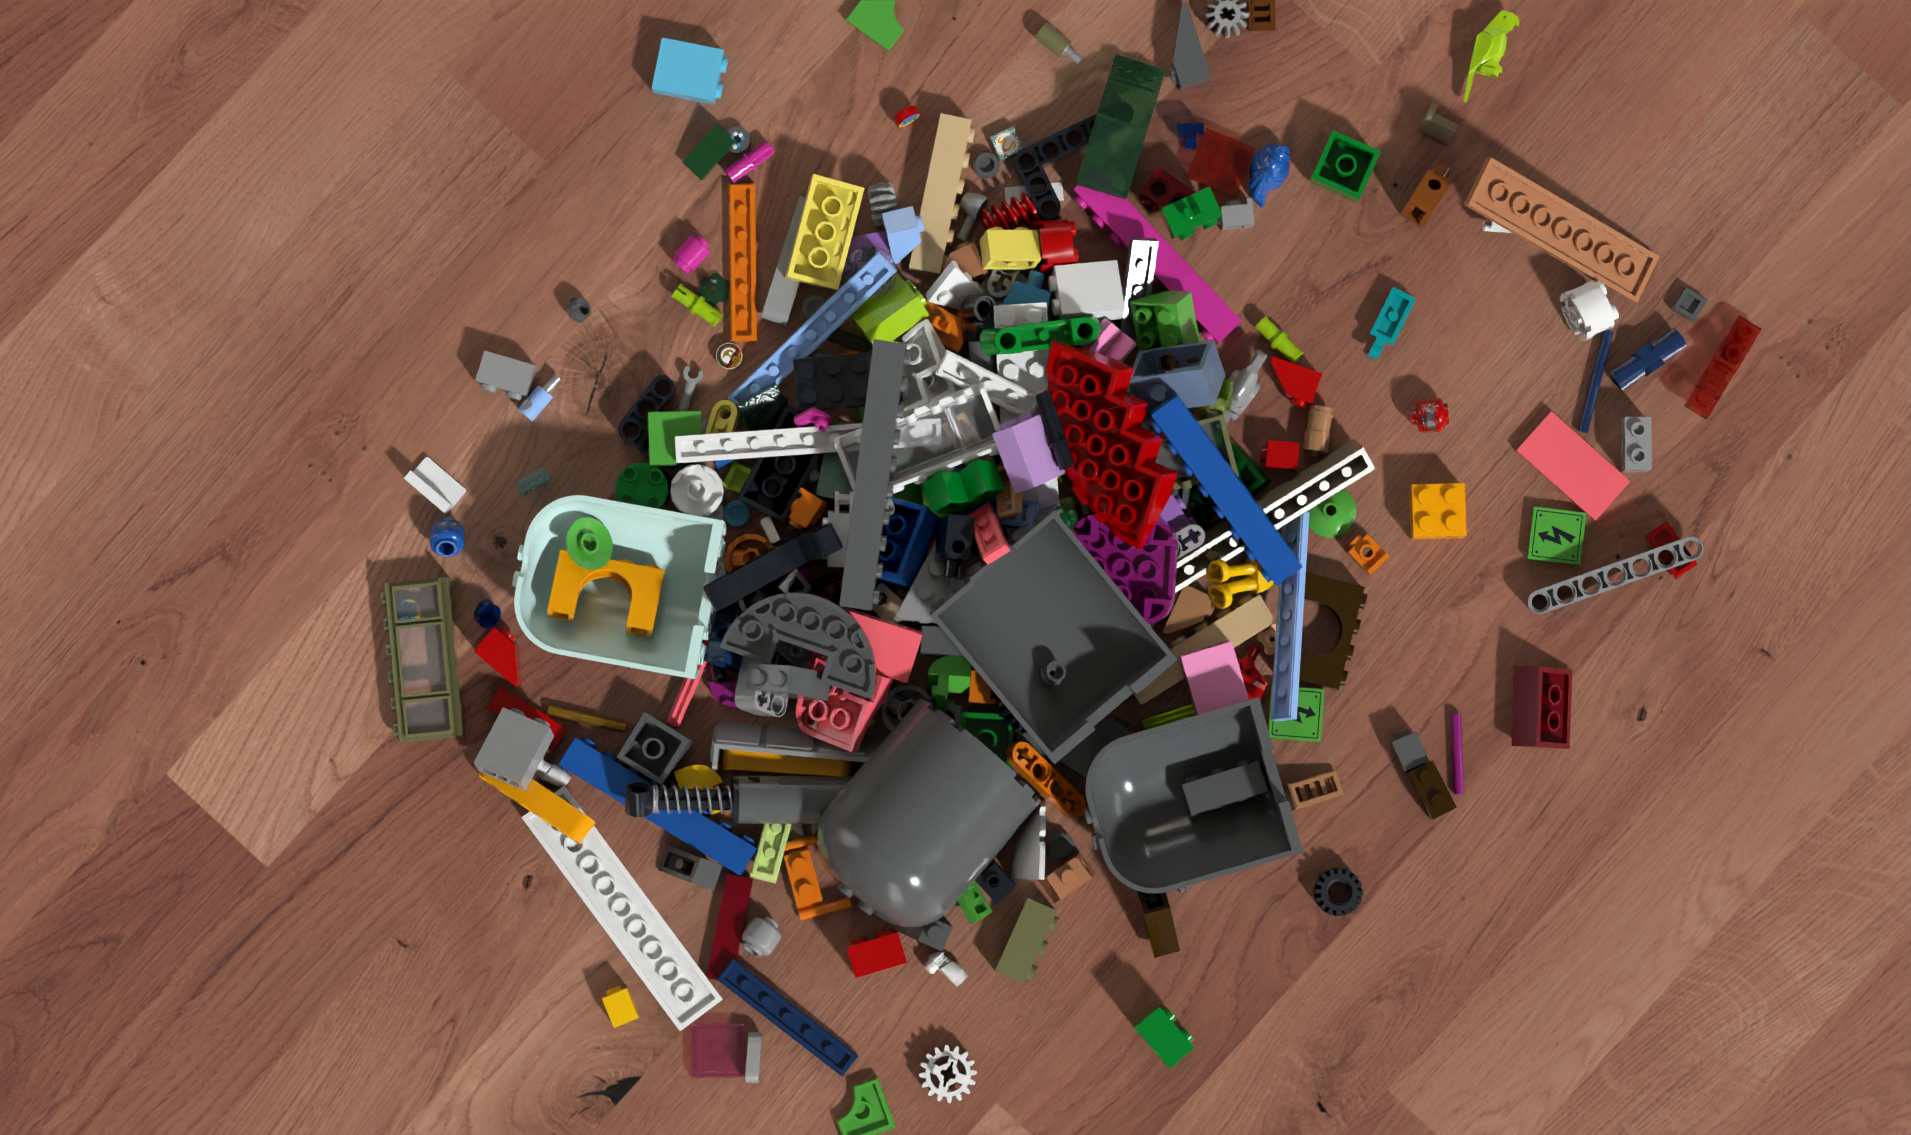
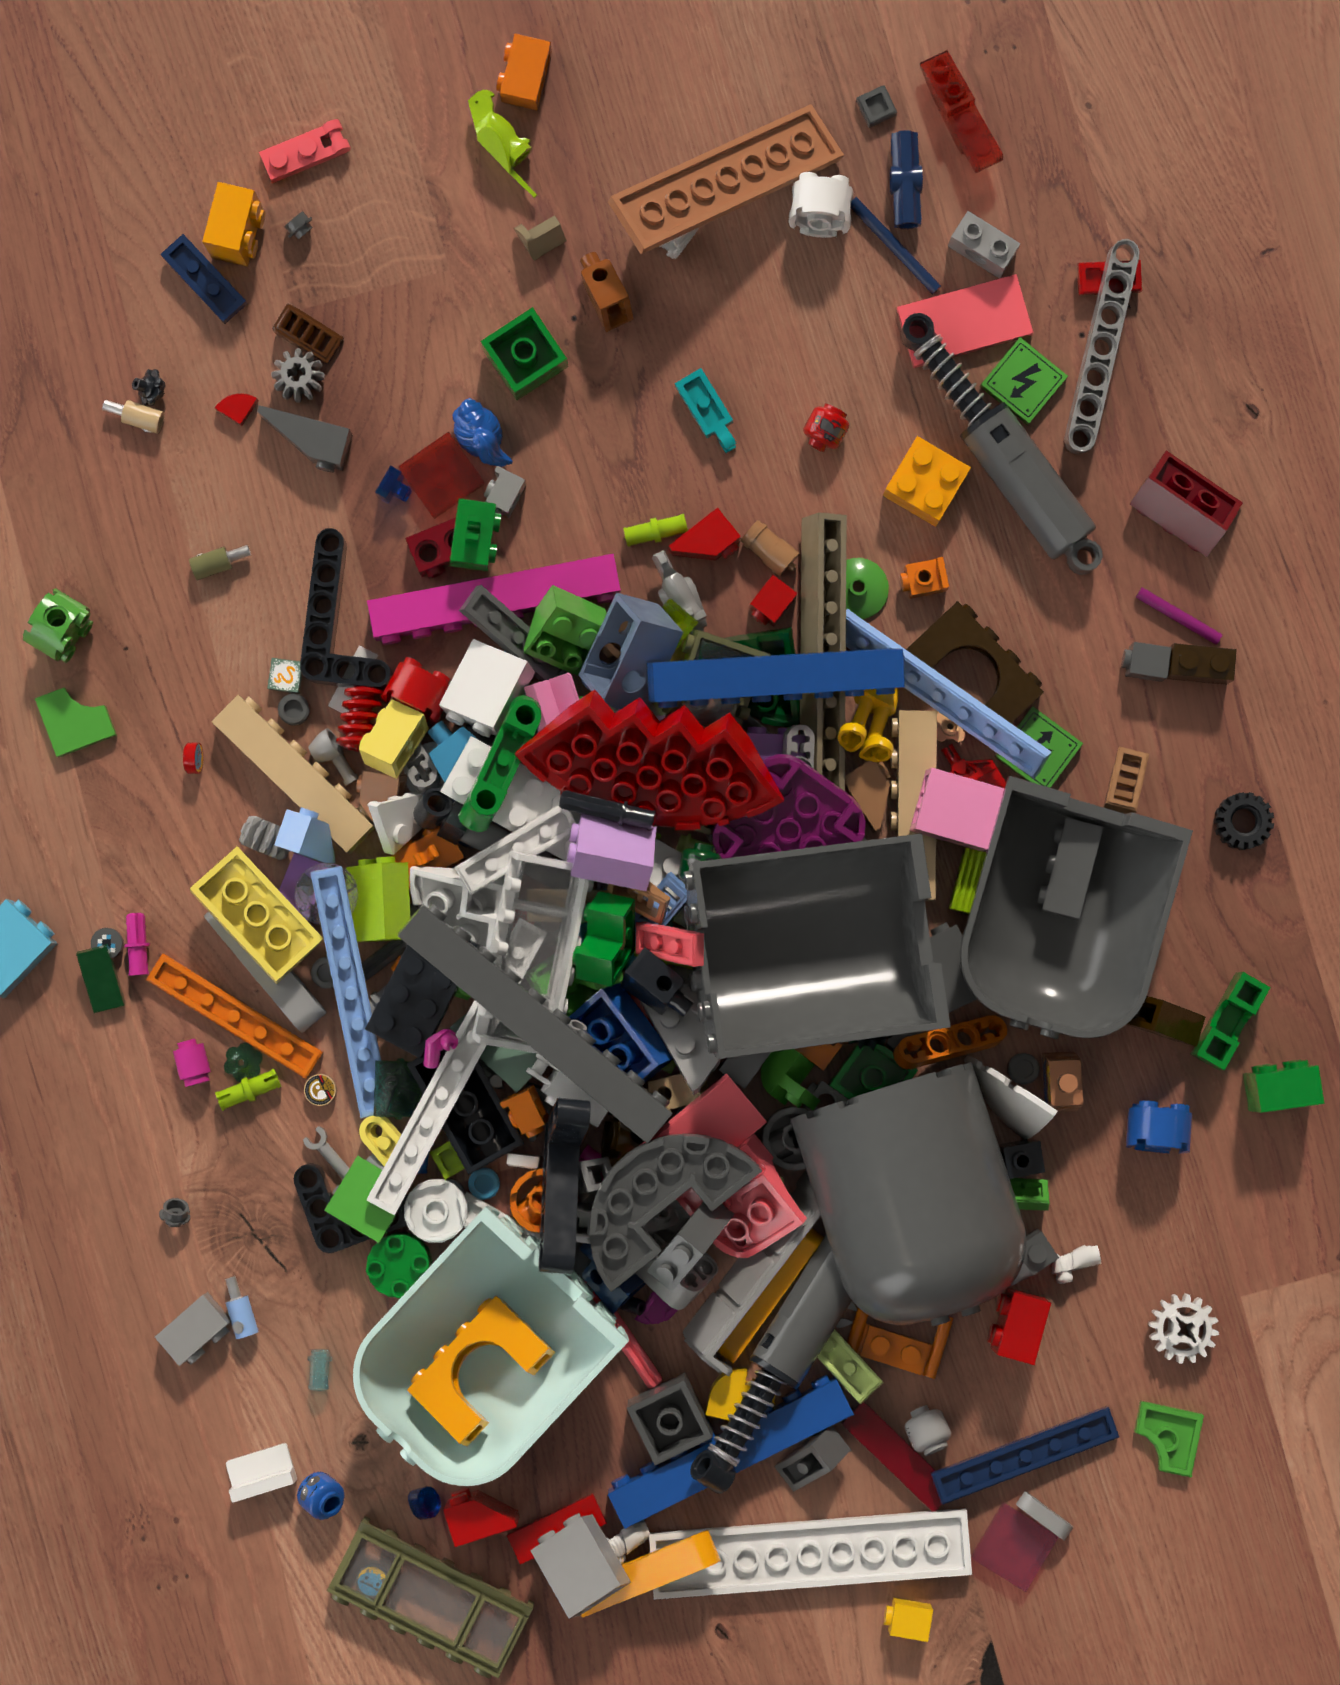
camera: 55 degrees left, 0 degrees up
pearl gold piece [547,704,627,733] -> none
bright green dish [565,517,613,570] -> none
olive brick [995,898,1059,984] -> none
dark grey plate [1041,660,1066,686] -> none
clear green windscreen [1076,55,1166,200] -> none
none -> orange brick [496,33,552,111]
none -> dark grey piece [900,313,1103,575]
none -> blue brick [1126,1100,1192,1154]
none -> green arch [1190,972,1271,1070]

